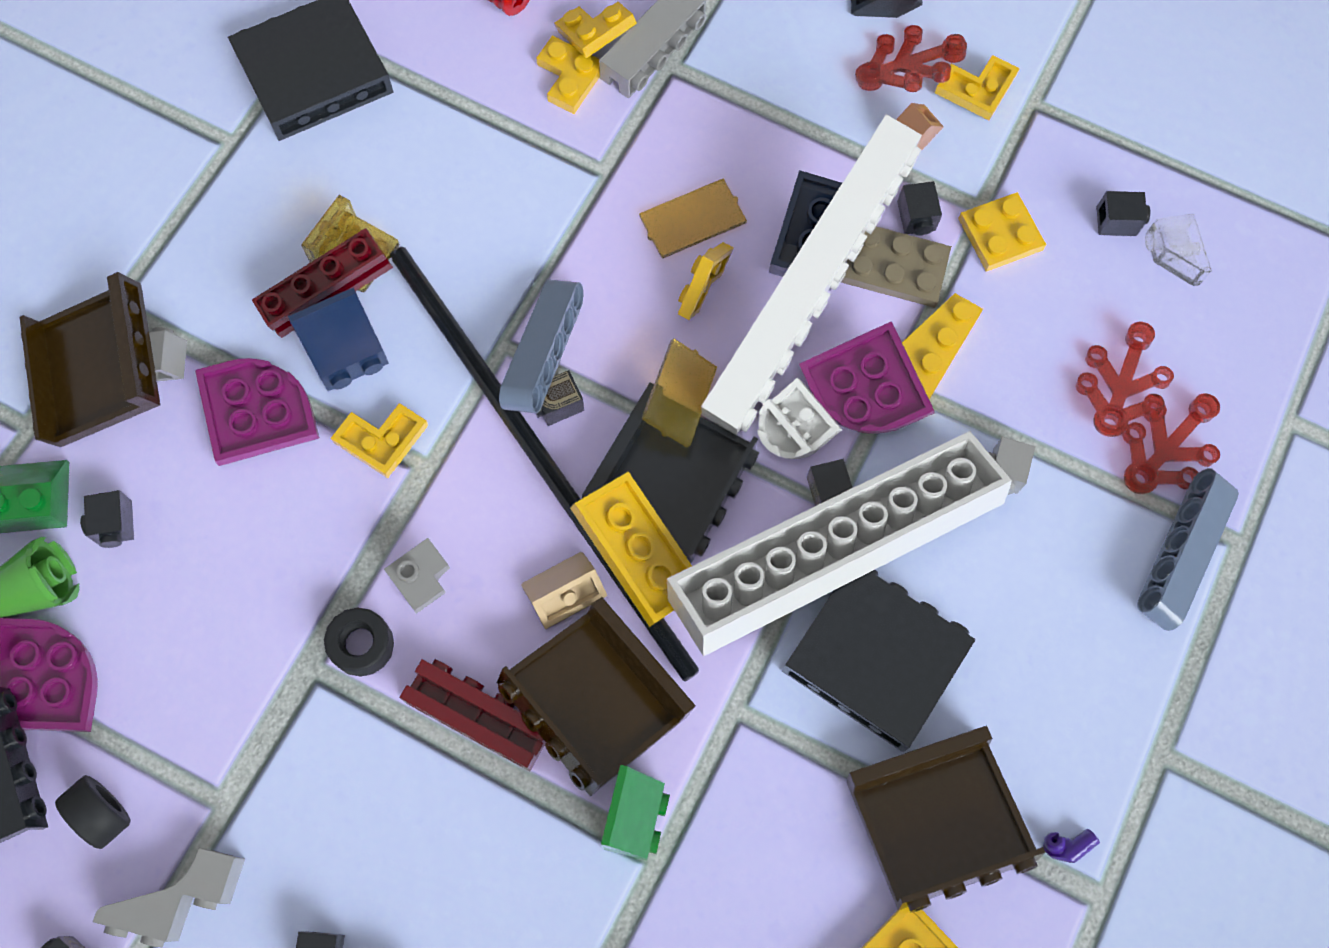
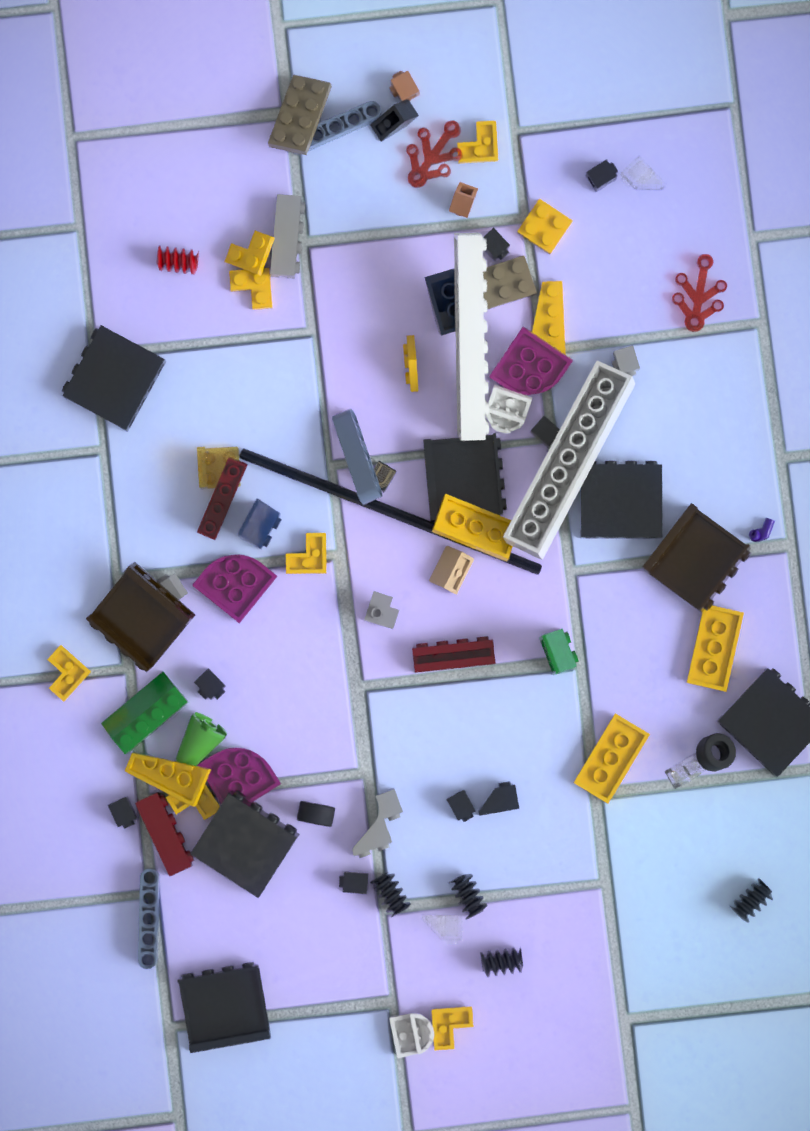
camera: 30 degrees left, 15 degrees up
black tyre [324,607,394,677] -> none
dark brown panel [496,597,696,797] -> none
clear yellow piece [639,178,747,259] -> none
clear yellow piece [641,338,717,447] -> none
clear red plant [1075,321,1174,437] -> none
sand blue beam [1137,468,1239,631] -> none

